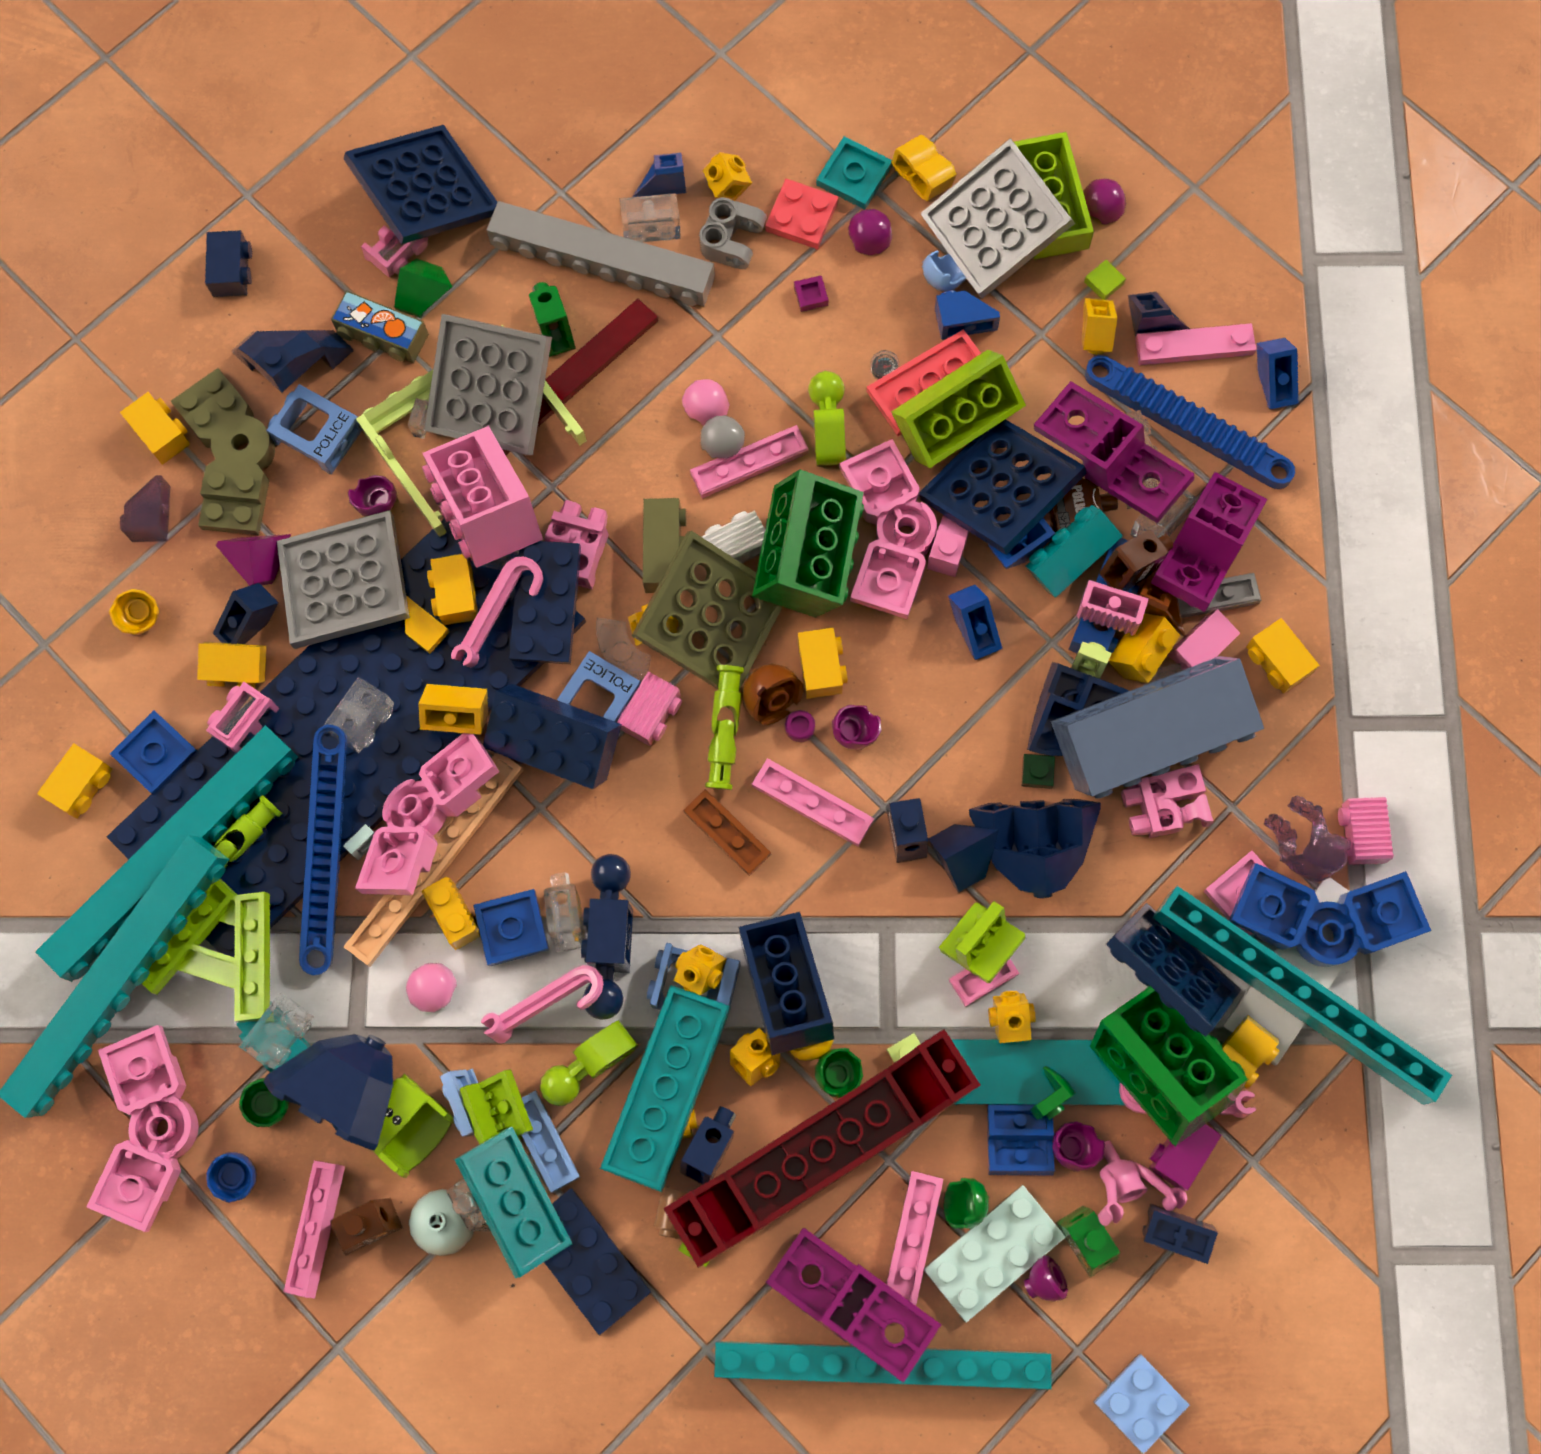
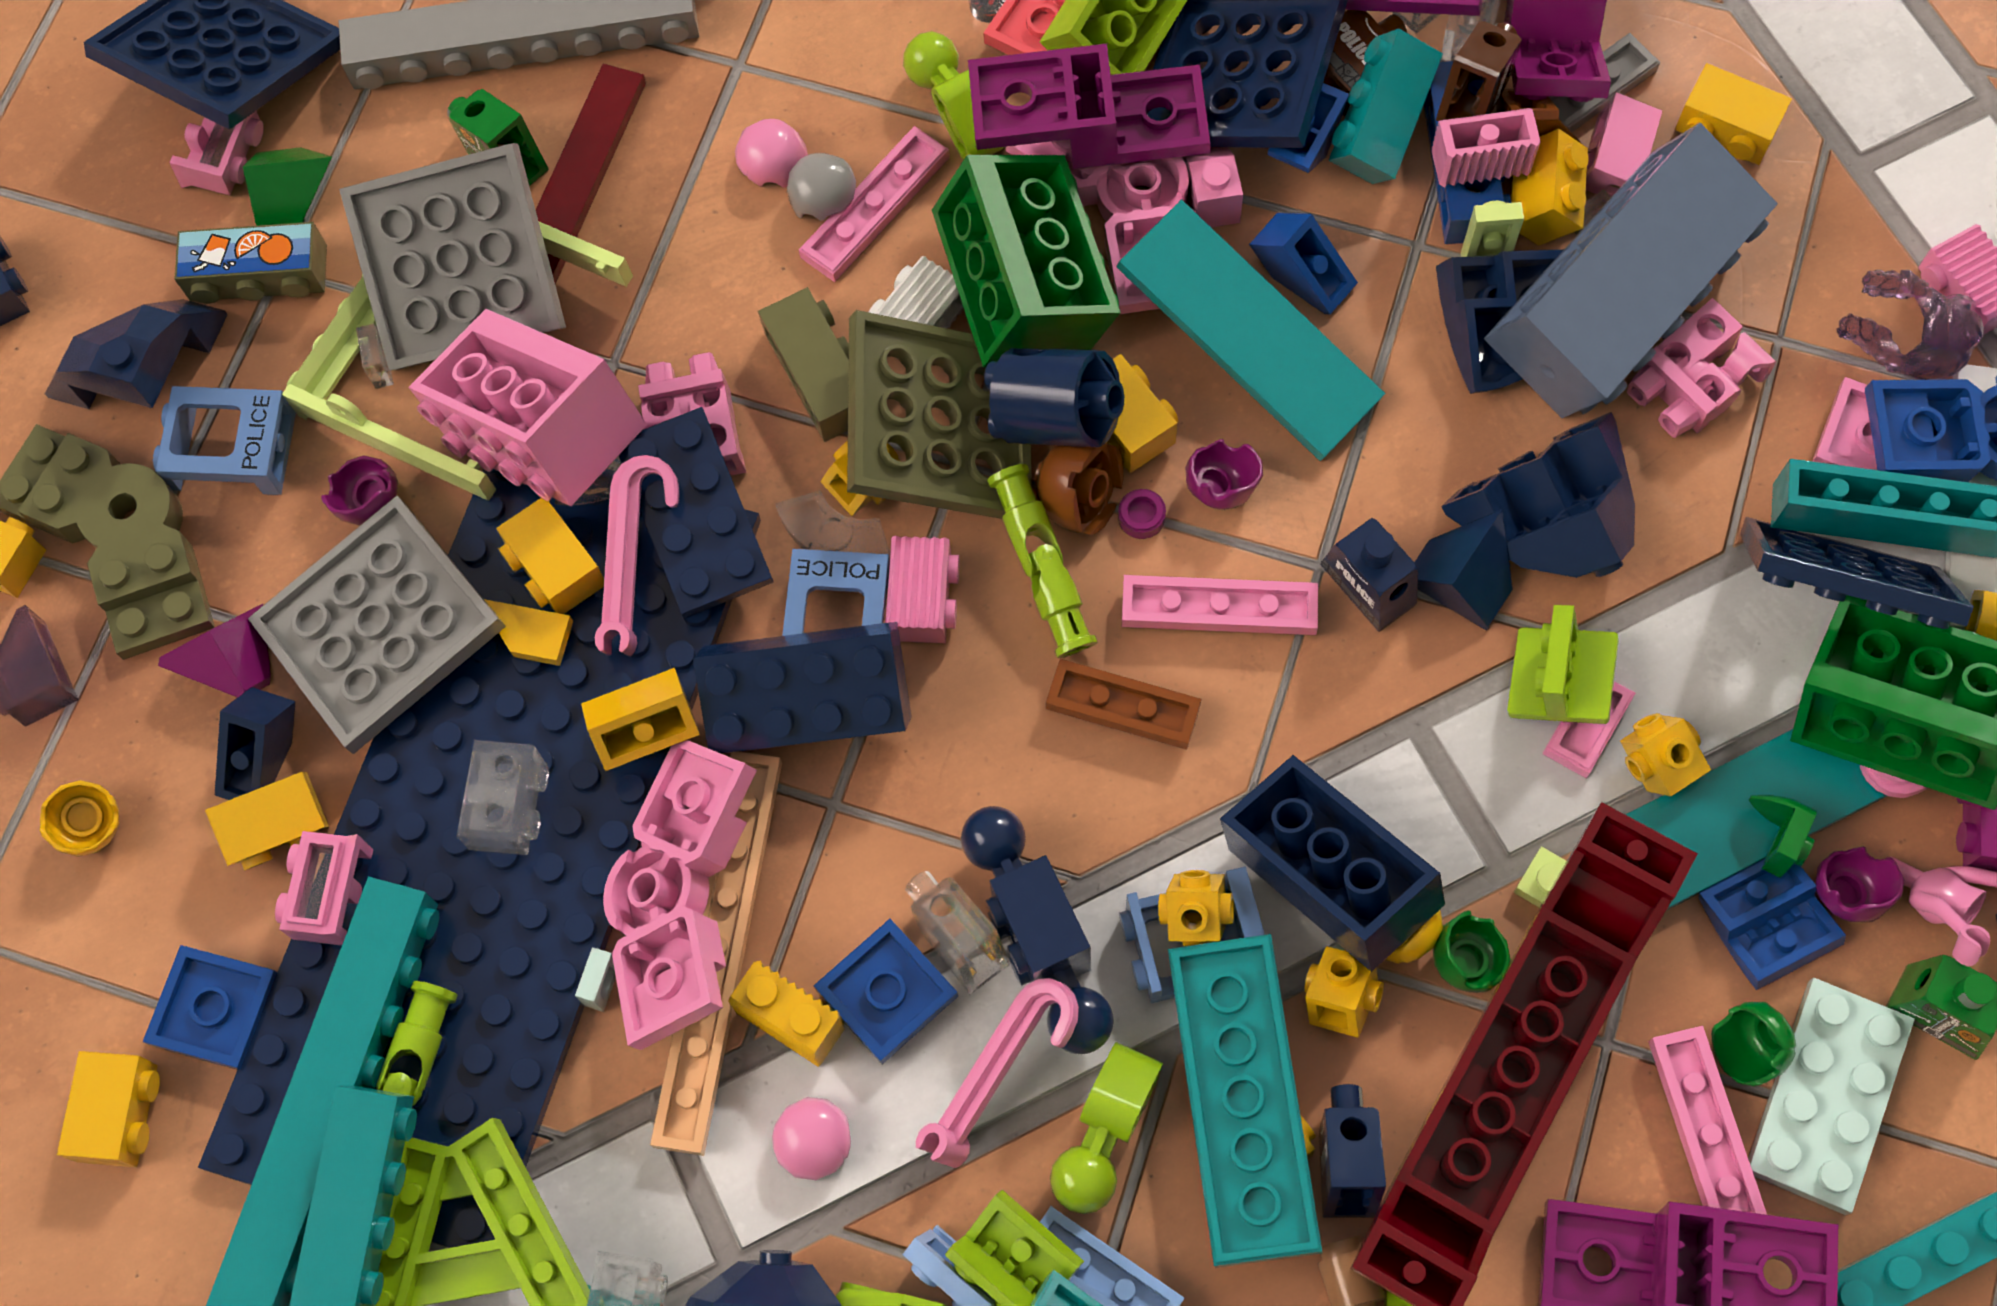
camera: 25 degrees left, 5 degrees down
blue gear [299,724,347,975] -> none
dark green plate [1021,754,1055,789] -> none
magenta brick [1024,1255,1068,1301] -> none
none -> magenta bracket [968,44,1210,169]
none -> dark blue cylinder [984,348,1125,447]
none -> teal tile [1116,199,1385,461]

